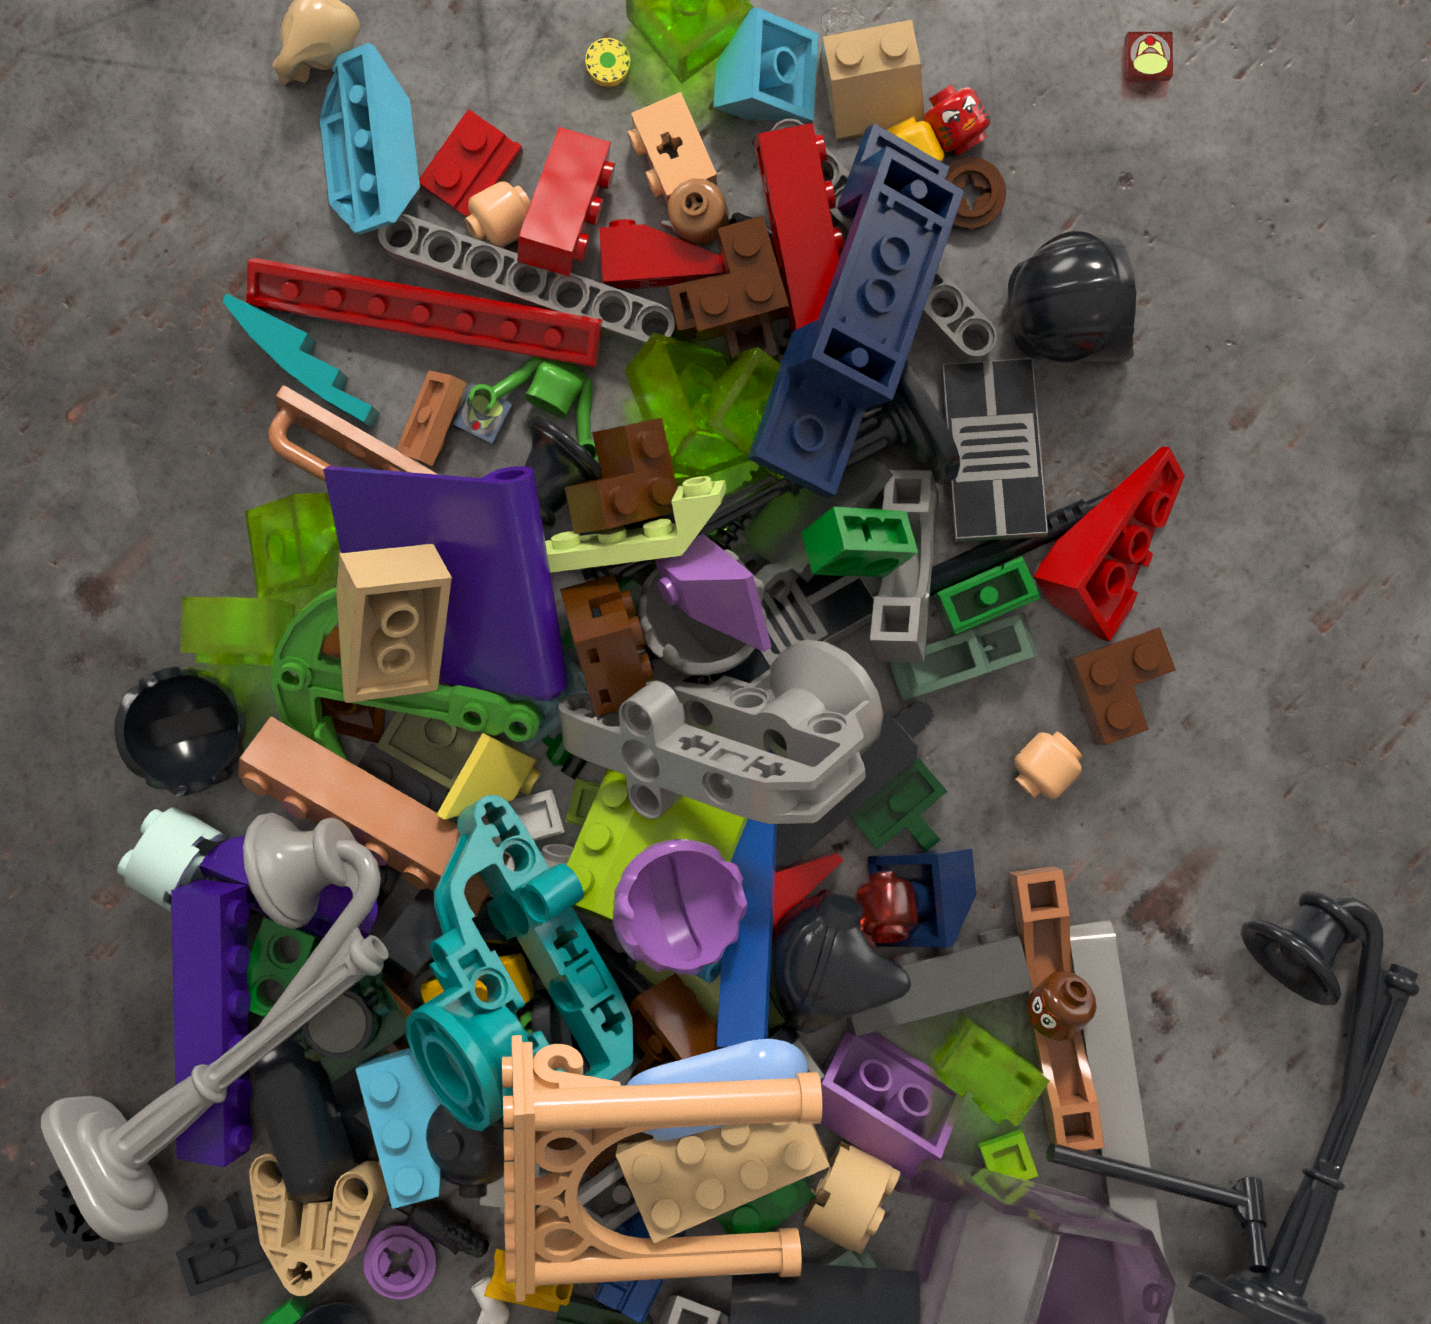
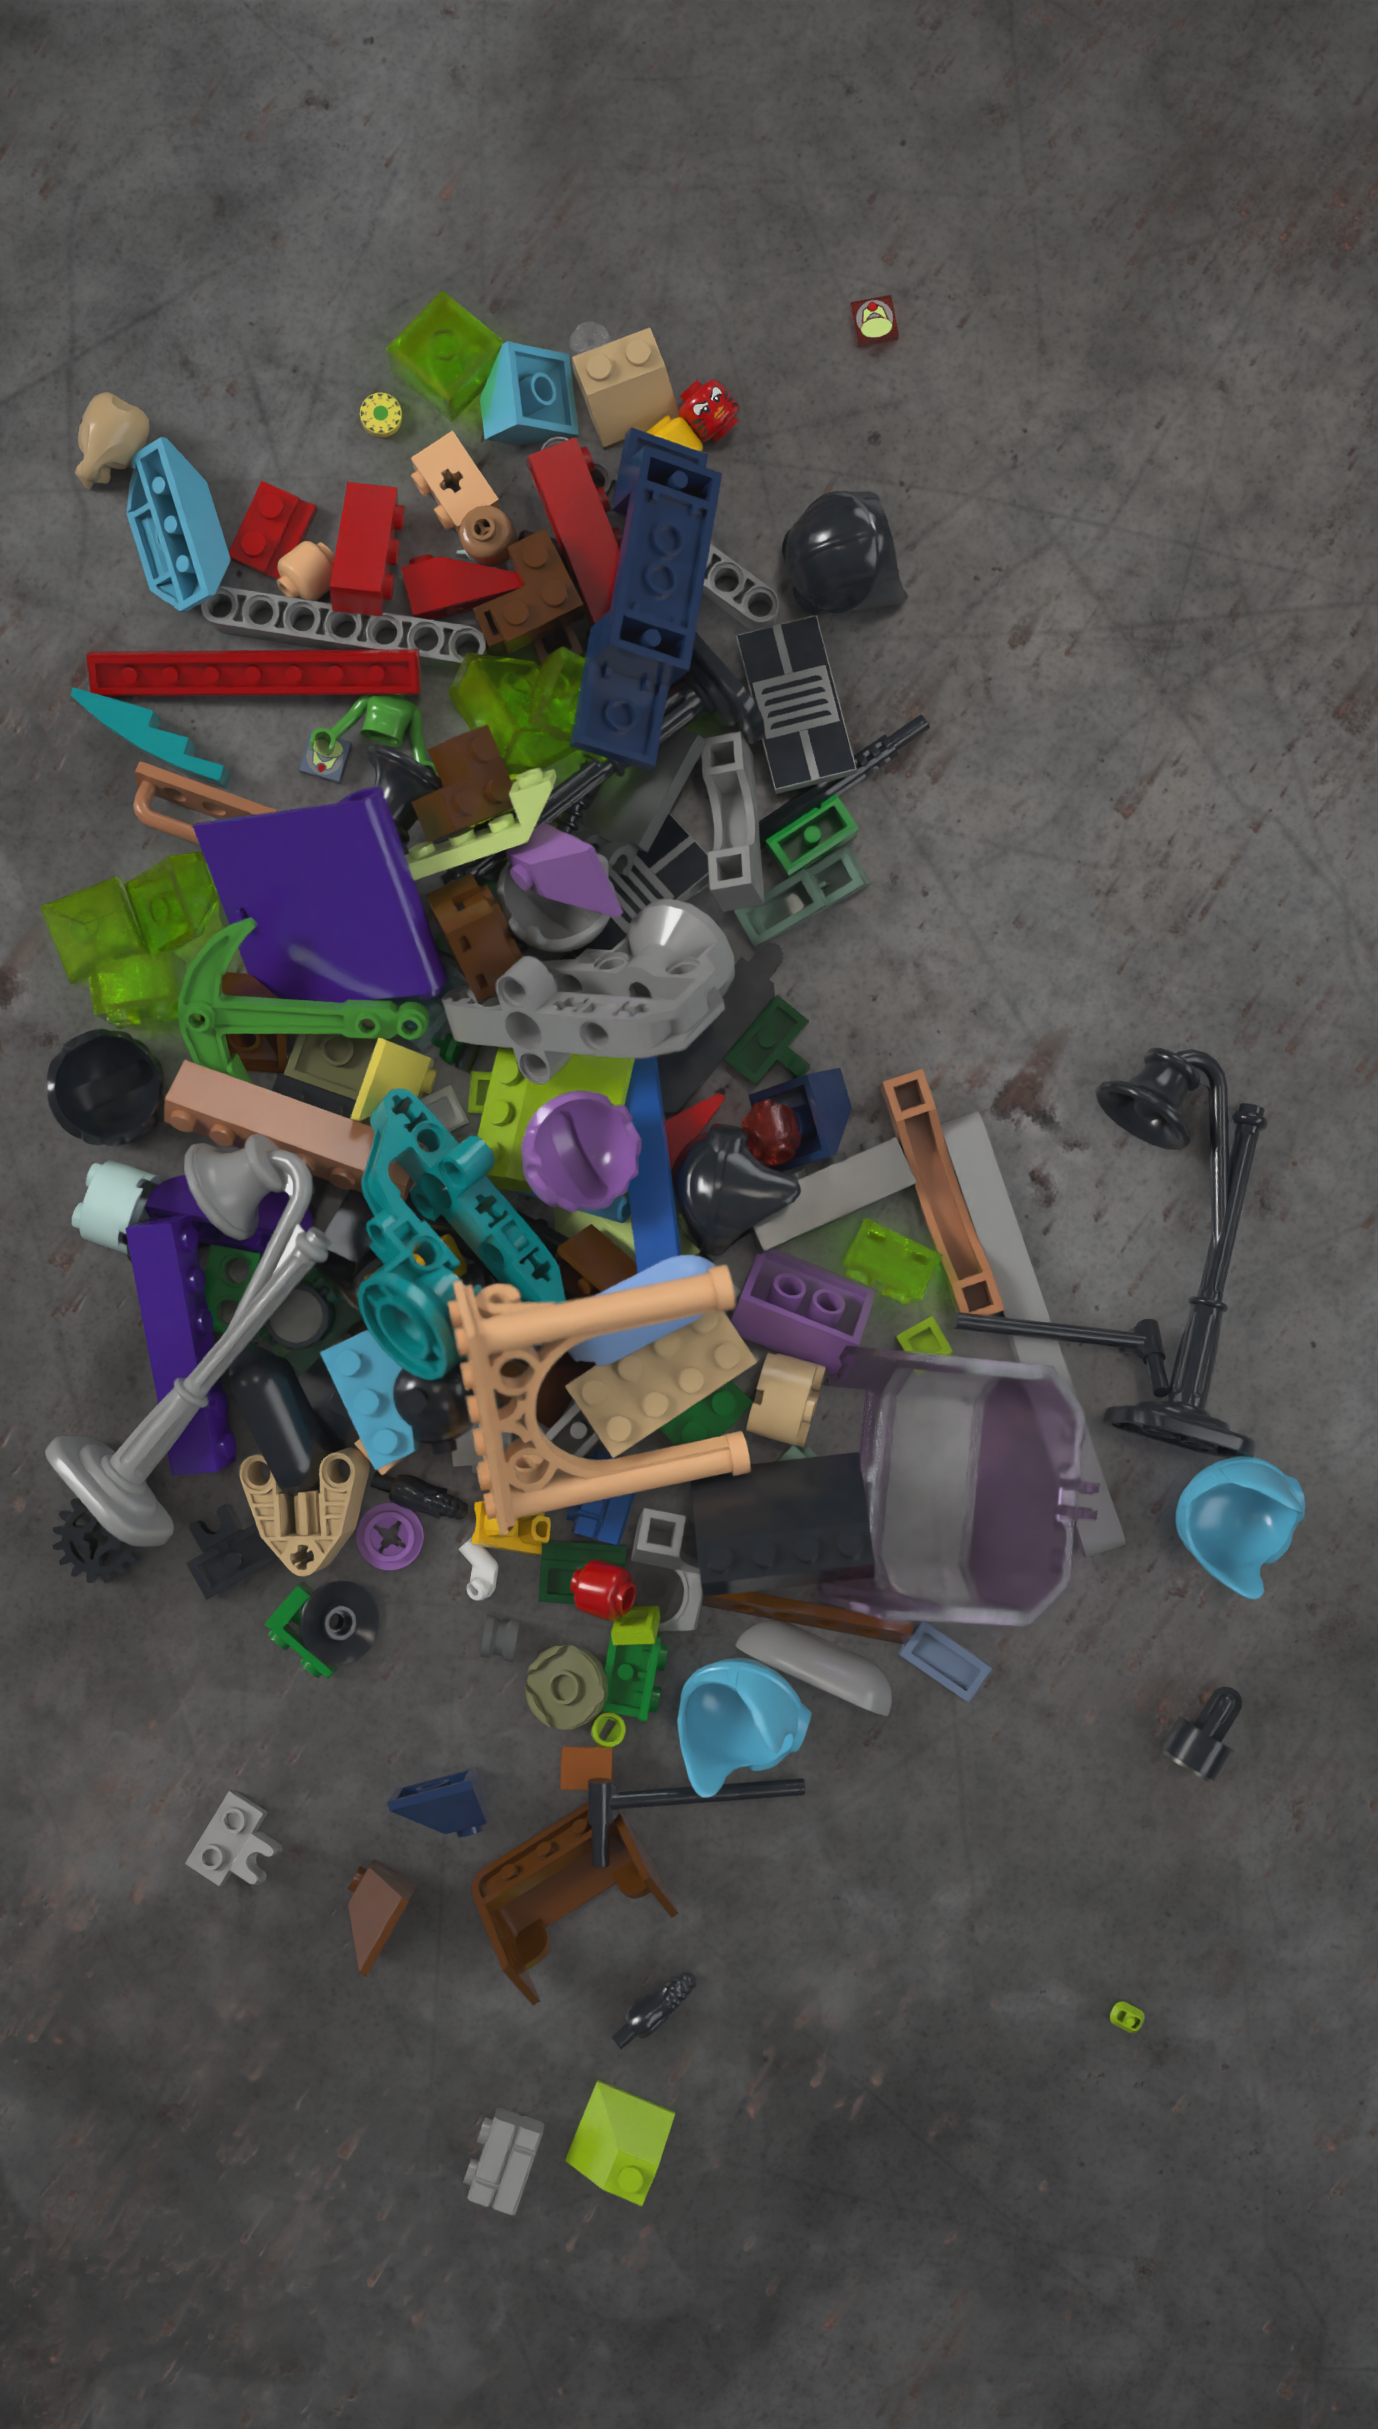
camera: 10 degrees left, 0 degrees up
tan slope [336,544,452,703] -> none
nougat plate [396,370,467,467] -> none
green brick [801,507,918,577] -> none
reddish brown gear [945,157,1006,230] -> none
light nougat head [1014,731,1083,799] -> none
reddish brown head [1027,971,1097,1041] -> none
red wedge [1033,446,1185,642] -> none
reddish brown brick [1064,627,1176,745] -> none
none -> clear neon green slope [39,876,149,984]

